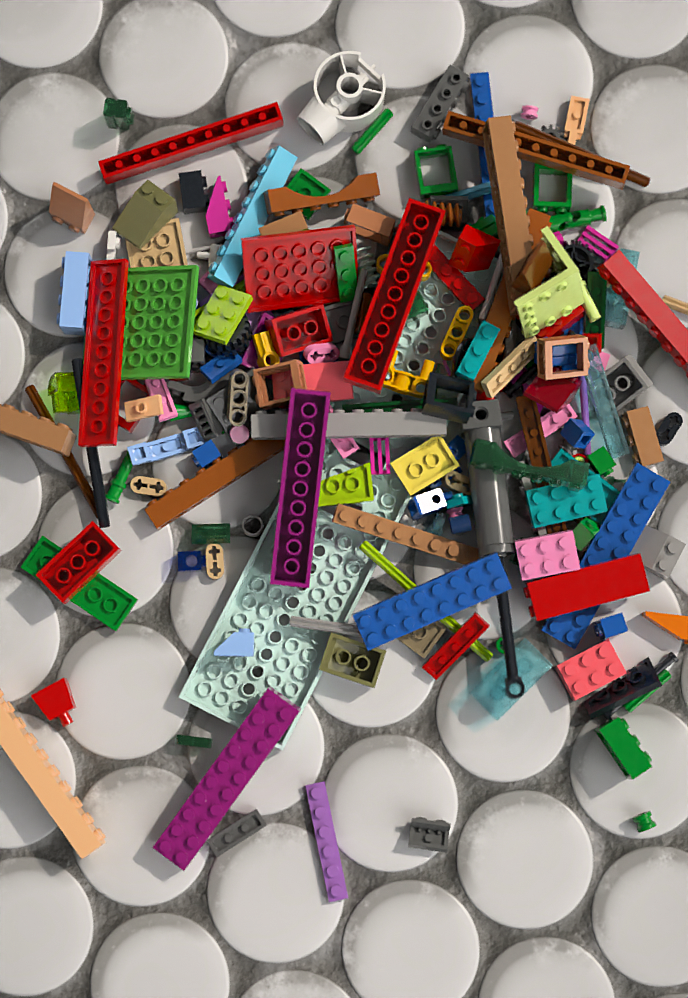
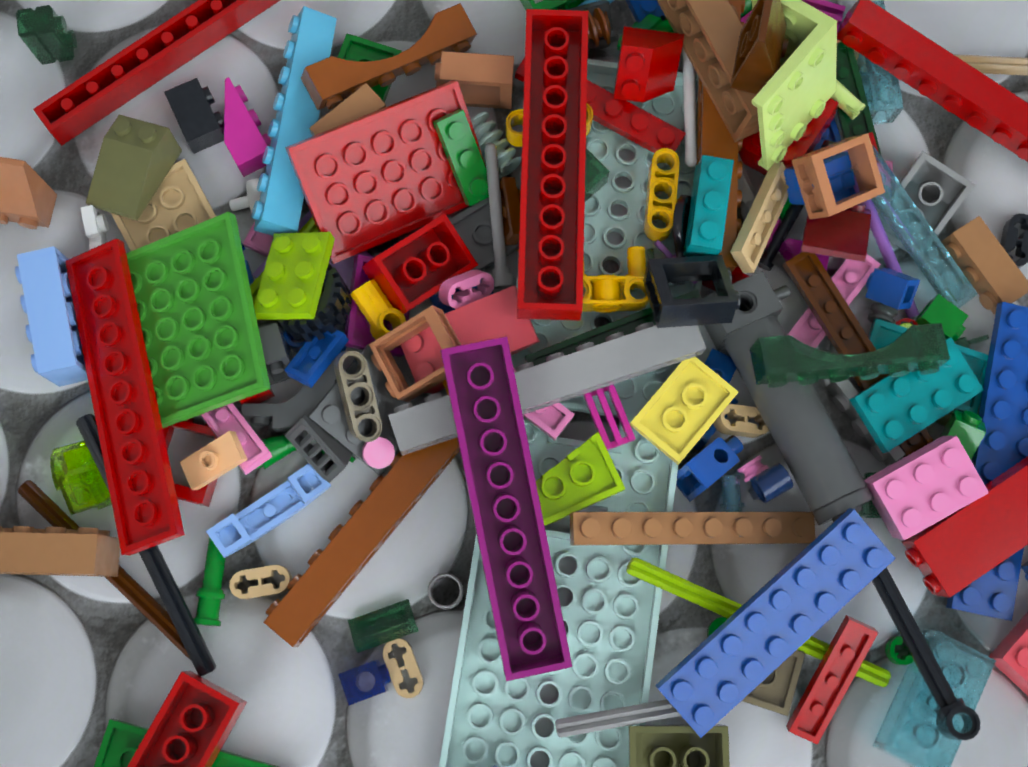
camera: 20 degrees left, 5 degrees down
blue brick [191,440,222,469] -> none
teal plate [446,493,472,509] -> none

